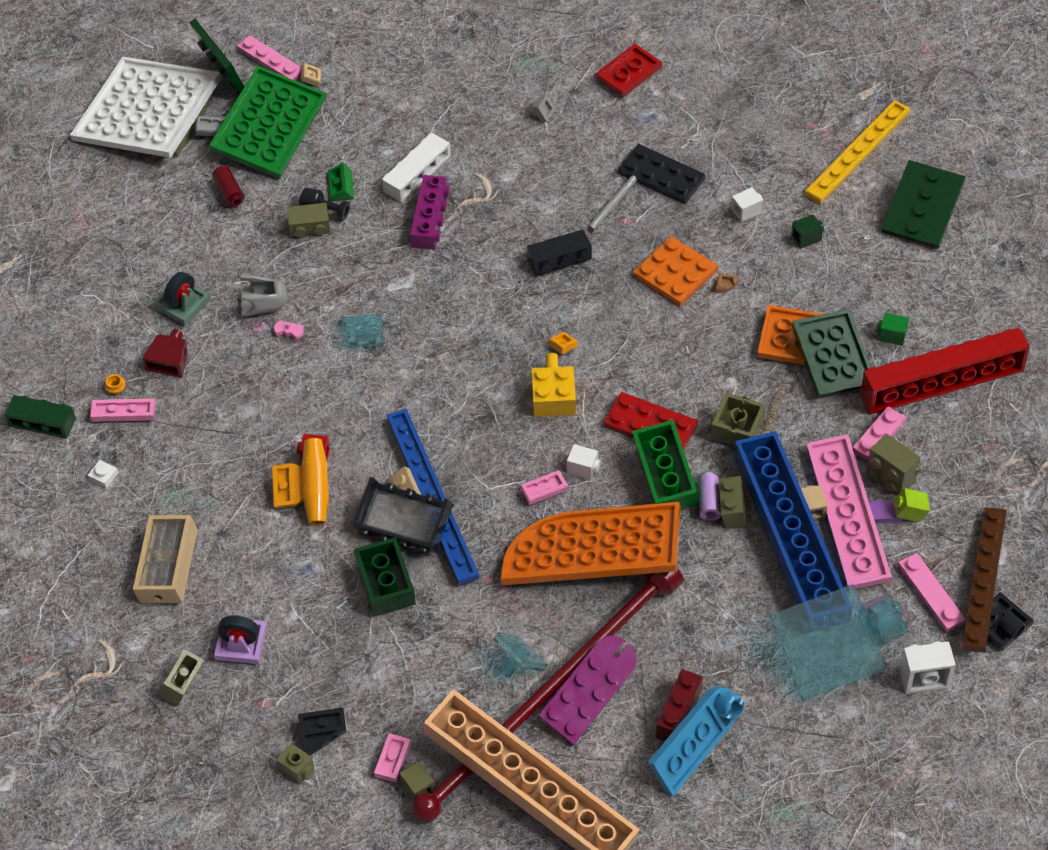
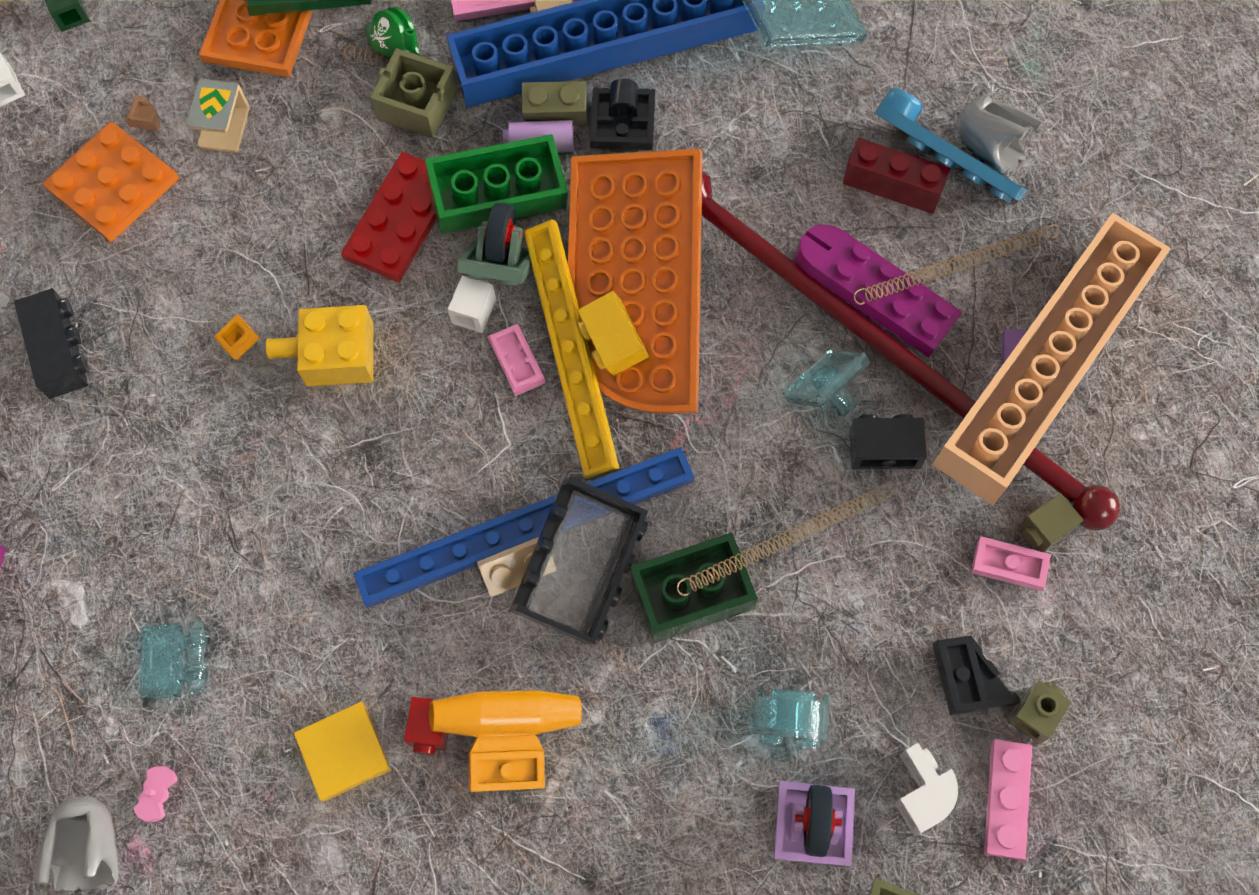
camera: 90 degrees left, 15 degrees up
none -> piece [186,79,250,153]
none -> yellow tile [294,701,392,802]
none -> green hat [364,6,421,58]
none -> sand green plate [457,203,532,286]
none -> yellow tile [524,219,620,480]
none -> yellow brick [577,291,649,376]
none -> black plate [590,78,655,150]
none -> tan piece [677,484,894,596]
none -> clear light blue brick [752,688,831,749]
none -> black brick [849,414,927,469]
none -> tan piece [854,224,1059,305]
none -> white brick [894,743,958,837]
none -> light grey hair [958,95,1044,175]
none -> bright pink plate [984,739,1032,861]

